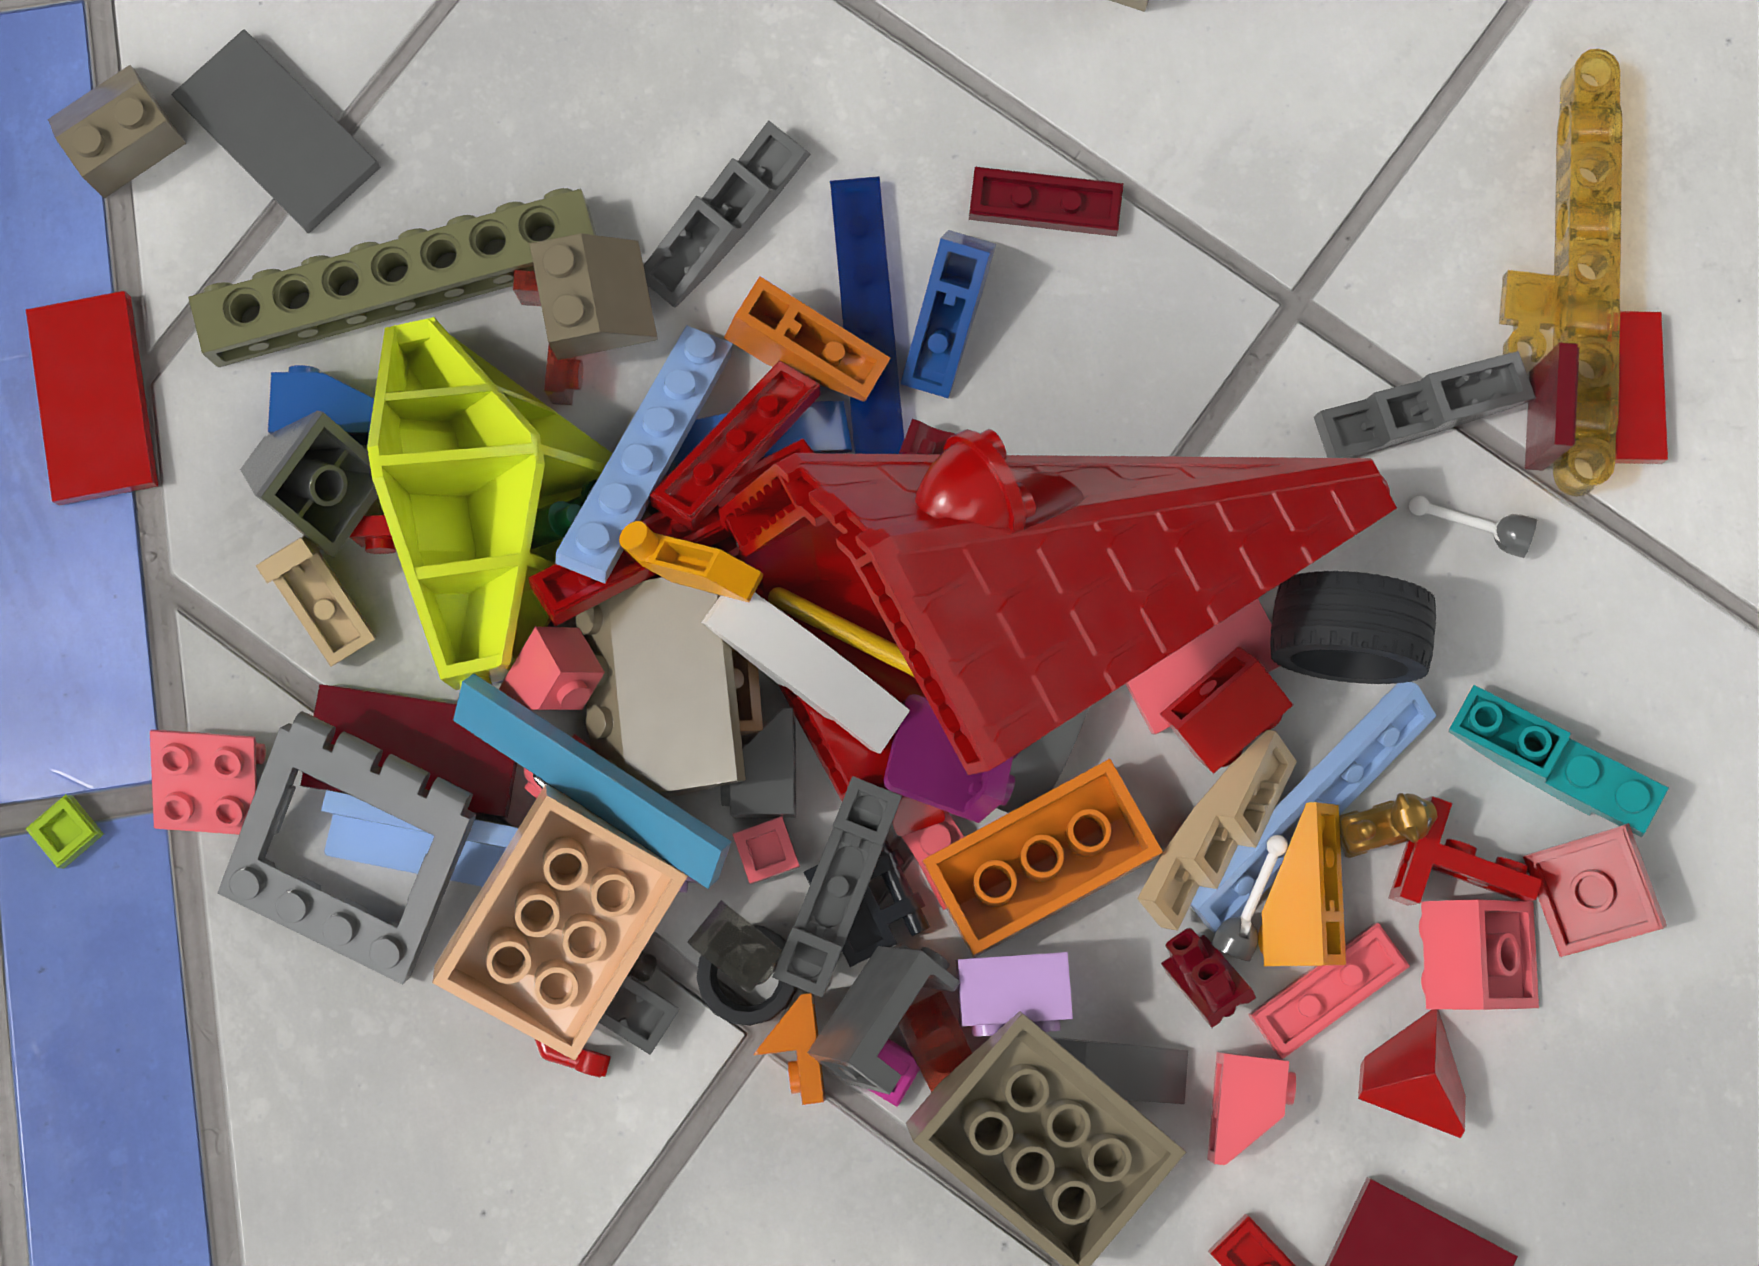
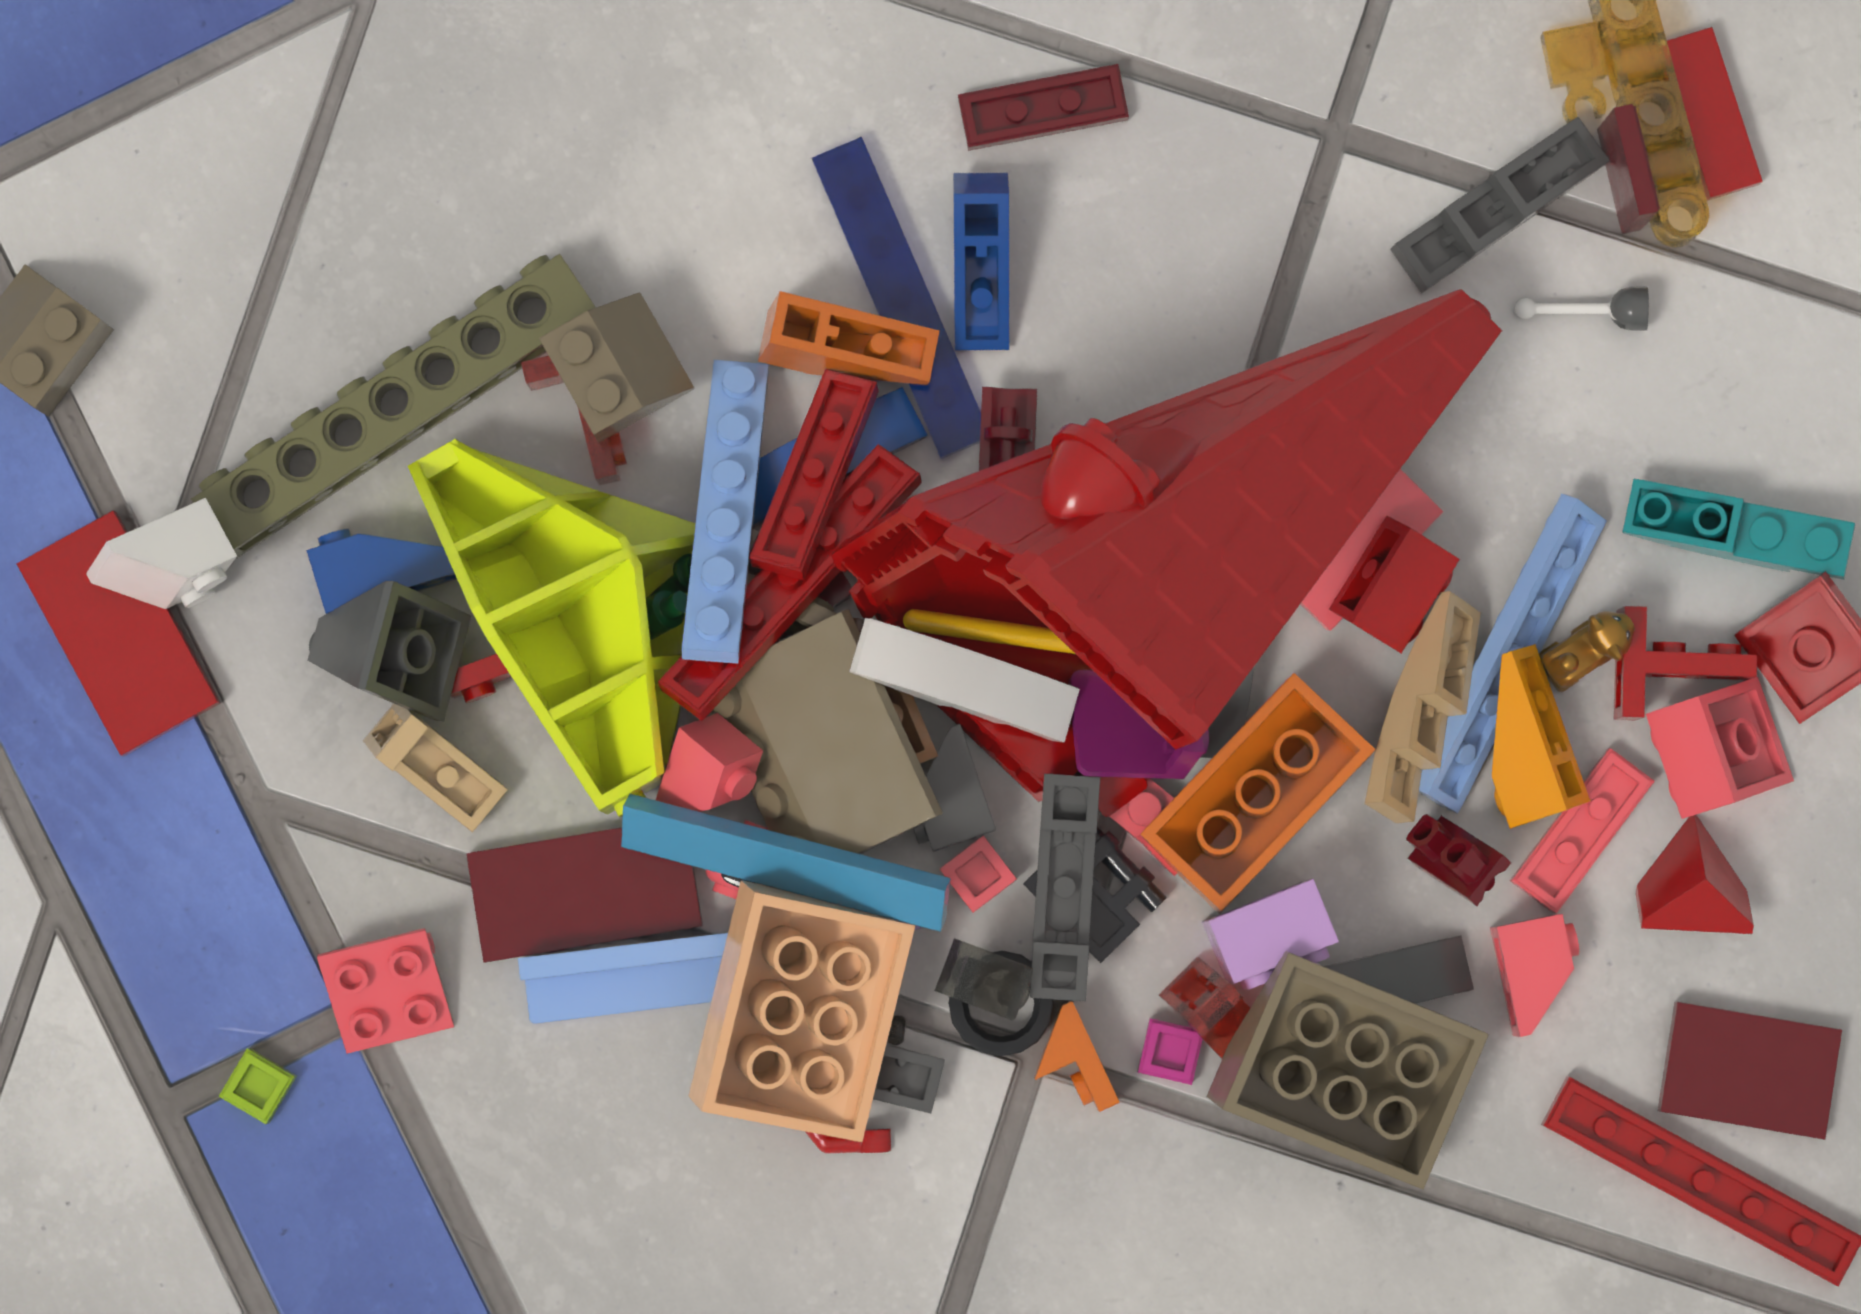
camera: 20 degrees left, 5 degrees up
dark grey tile [171,29,381,234] -> none
hinge [217,711,477,985] -> none
light orange piece [619,521,764,603] -> none
dark grey slope [644,120,811,307] -> none
dark grey panel [807,945,960,1095] -> none
hinge [1211,835,1288,962] -> none
black tyre [1270,571,1436,684] -> none
none -> white slope [86,498,237,609]

